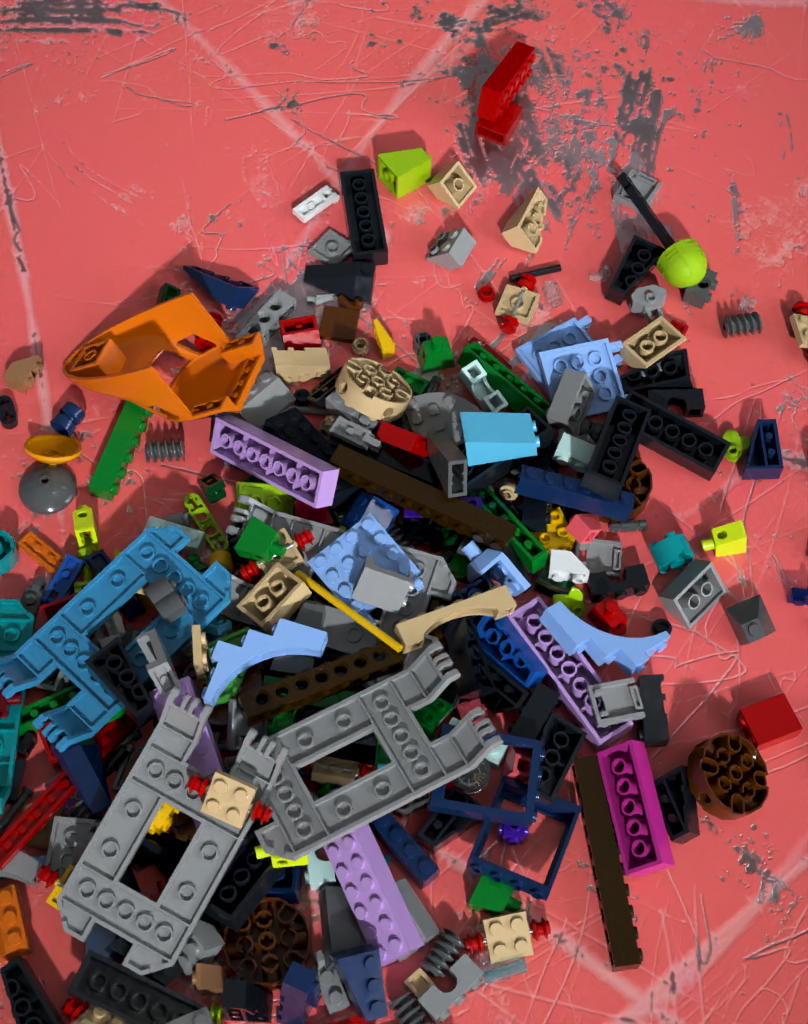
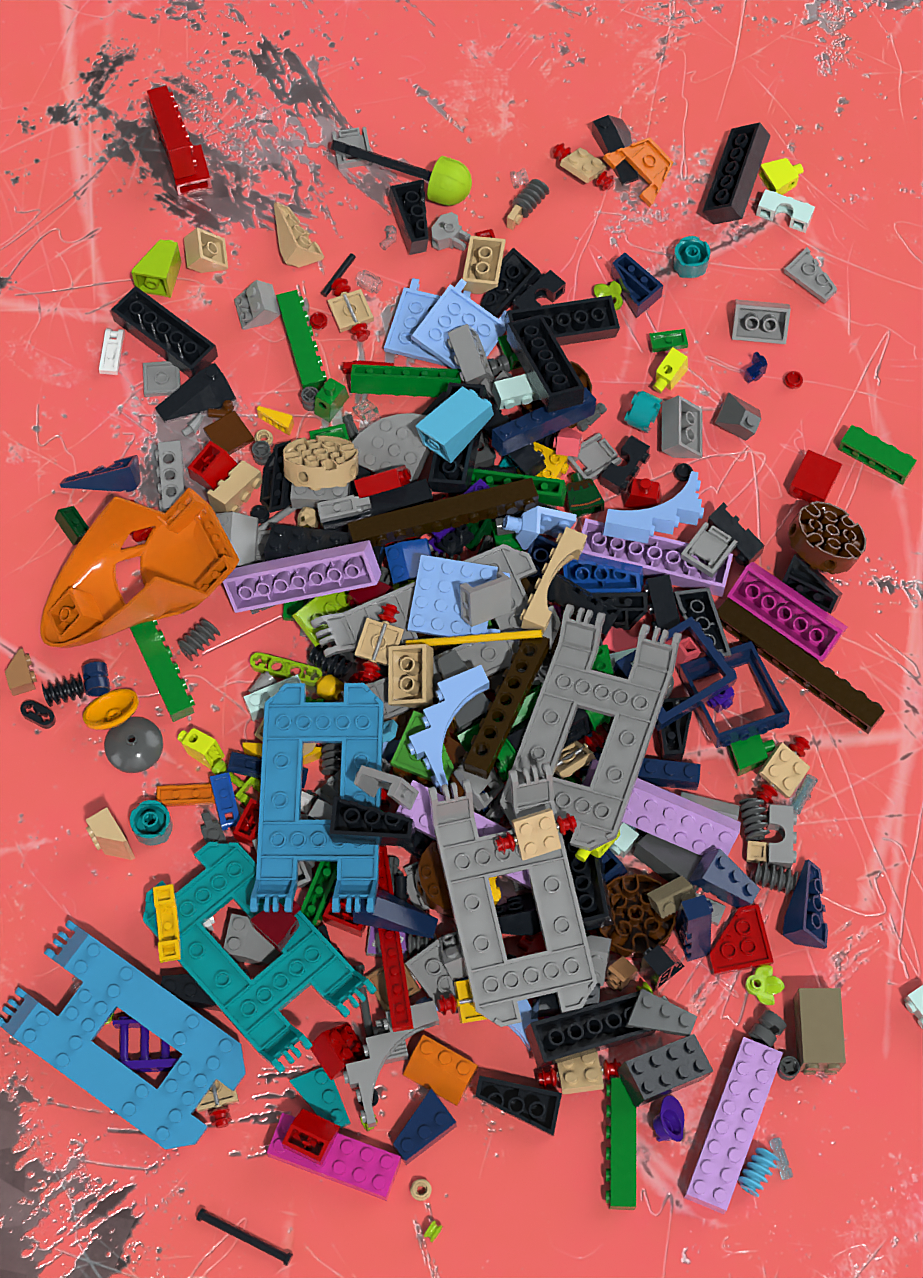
camera: 40 degrees left, 5 degrees up
dark grey brick [144,576,188,625] -> none
tan plate [192,624,209,680] -> none
dark green slope [197,473,226,504] -> none
green torso [234,516,287,563] -> none
dark grey slope [427,432,467,498] -> none
light aqua arch [458,359,509,413] -> none
tan plate [499,482,518,501] -> none
white slope [548,549,590,584] -> none
lime plate [553,587,586,617] -> none
dark grey brick [682,269,718,309] -> none
none -> black piece [42,674,85,707]
none -> dark grey wheel [252,441,271,465]
none -> clear tile [255,104,273,124]
none -> green brick [276,290,327,391]
none -> tan plate [507,205,523,230]
none -> dark tan brick [647,875,696,919]
none -> green plate [649,329,688,353]

